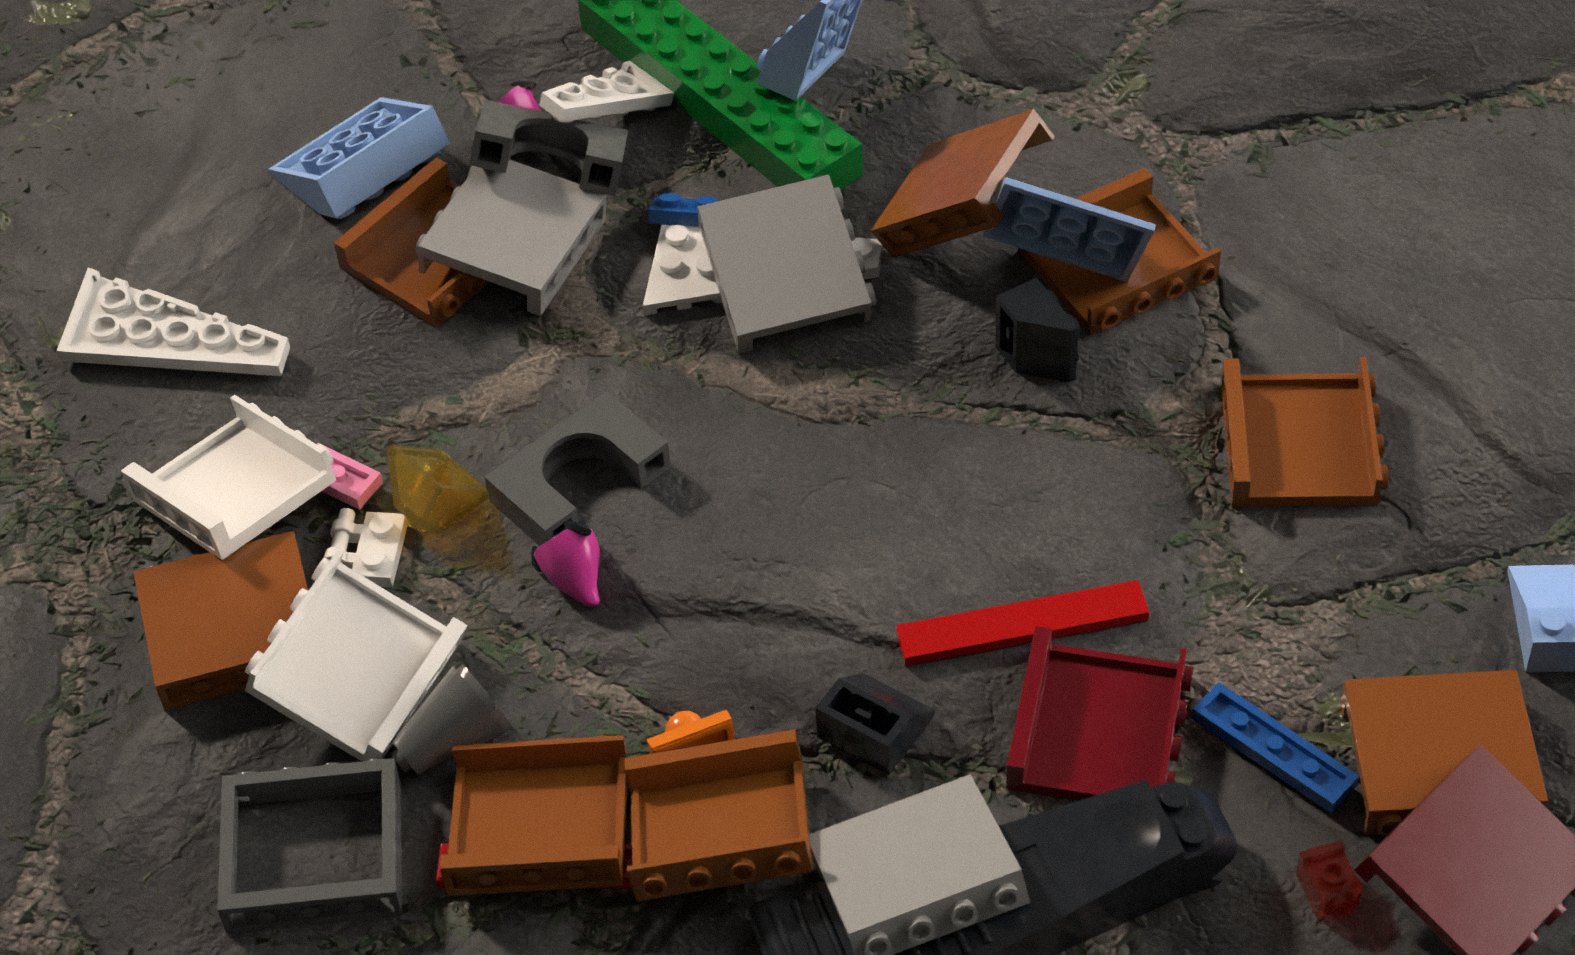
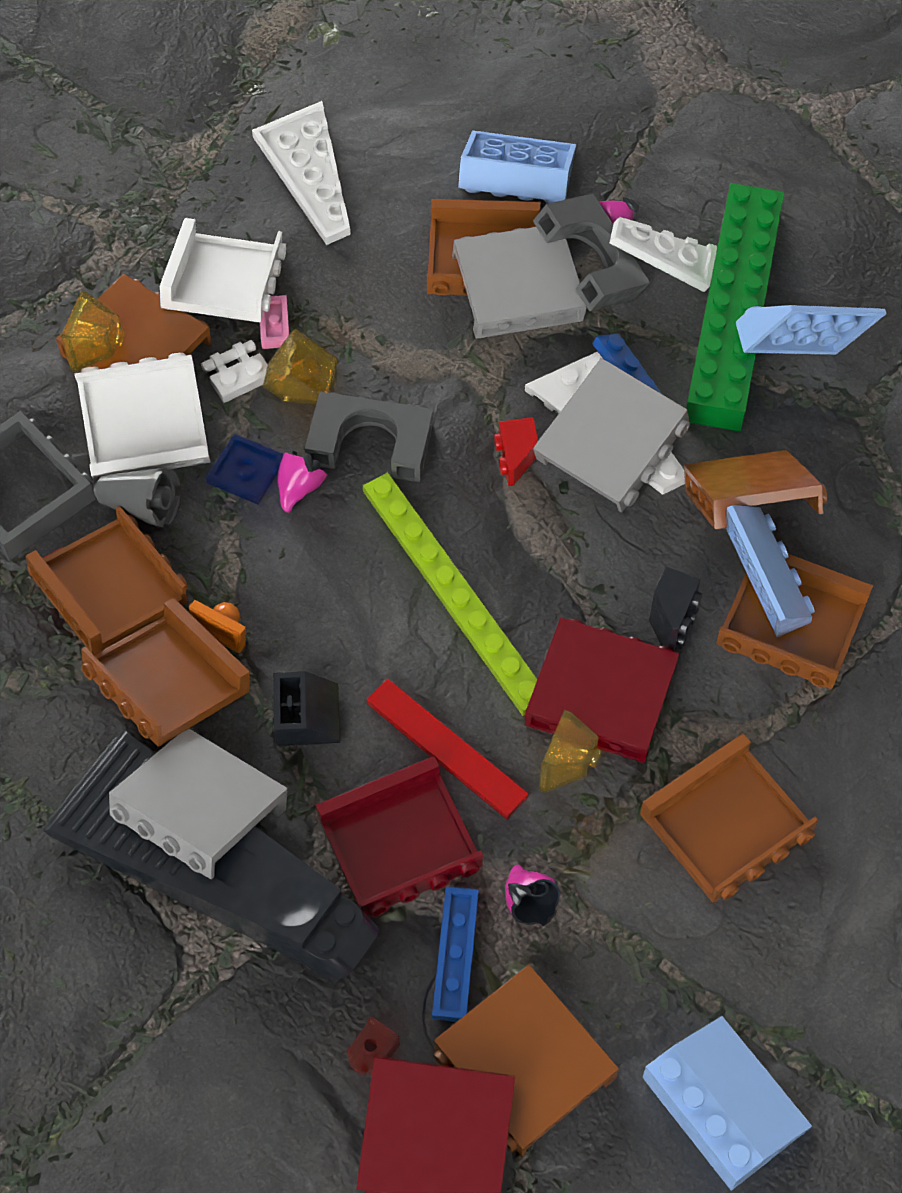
camera: 50 degrees right, 10 degrees up
none -> clear yellow slope [61,291,125,372]
none -> clear blue plate [206,434,284,505]
none -> lime plate [363,472,537,716]
none -> red slope [494,417,538,486]
none -> black hat [505,865,560,926]
none -> dark red panel [525,617,679,763]
none -> clear yellow slope [539,710,602,793]

